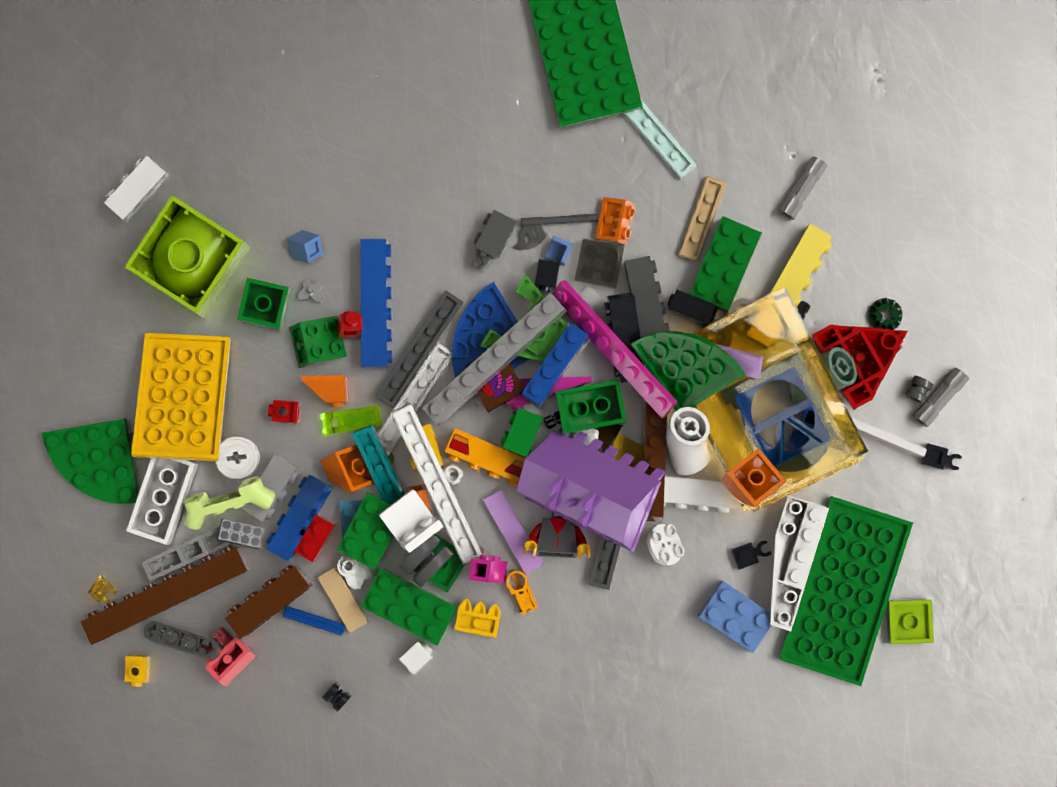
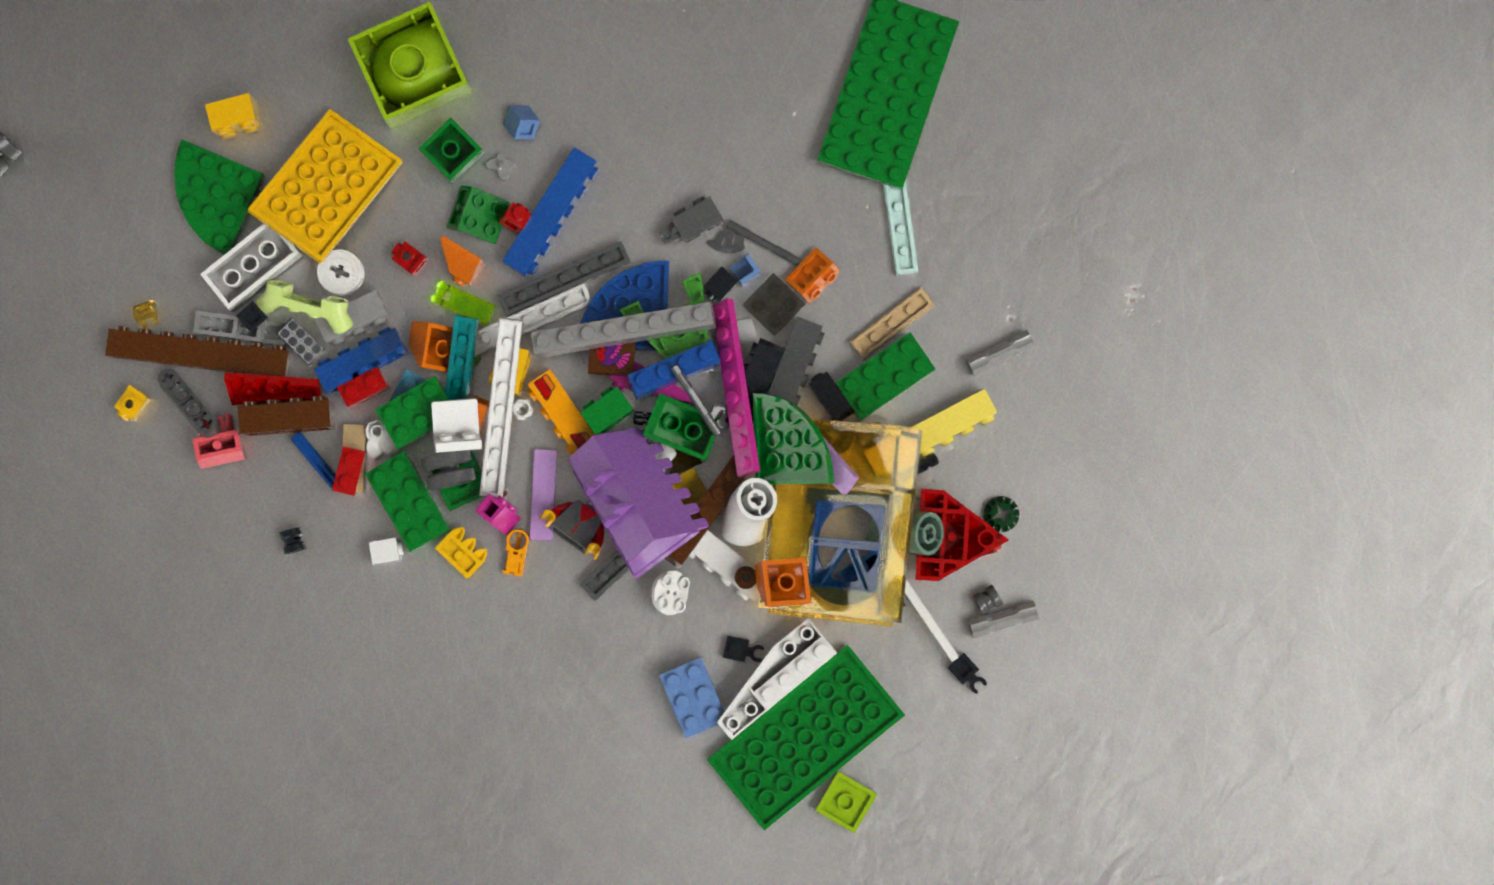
camera: 30 degrees right, 0 degrees up
none -> yellow brick [205,93,262,139]
none -> red wing [224,372,322,405]
none -> black plate [236,301,268,333]
none -> red brick [331,446,365,496]
none -> dark grey piece [670,364,730,436]
none -> reddish brown plate [735,566,756,589]

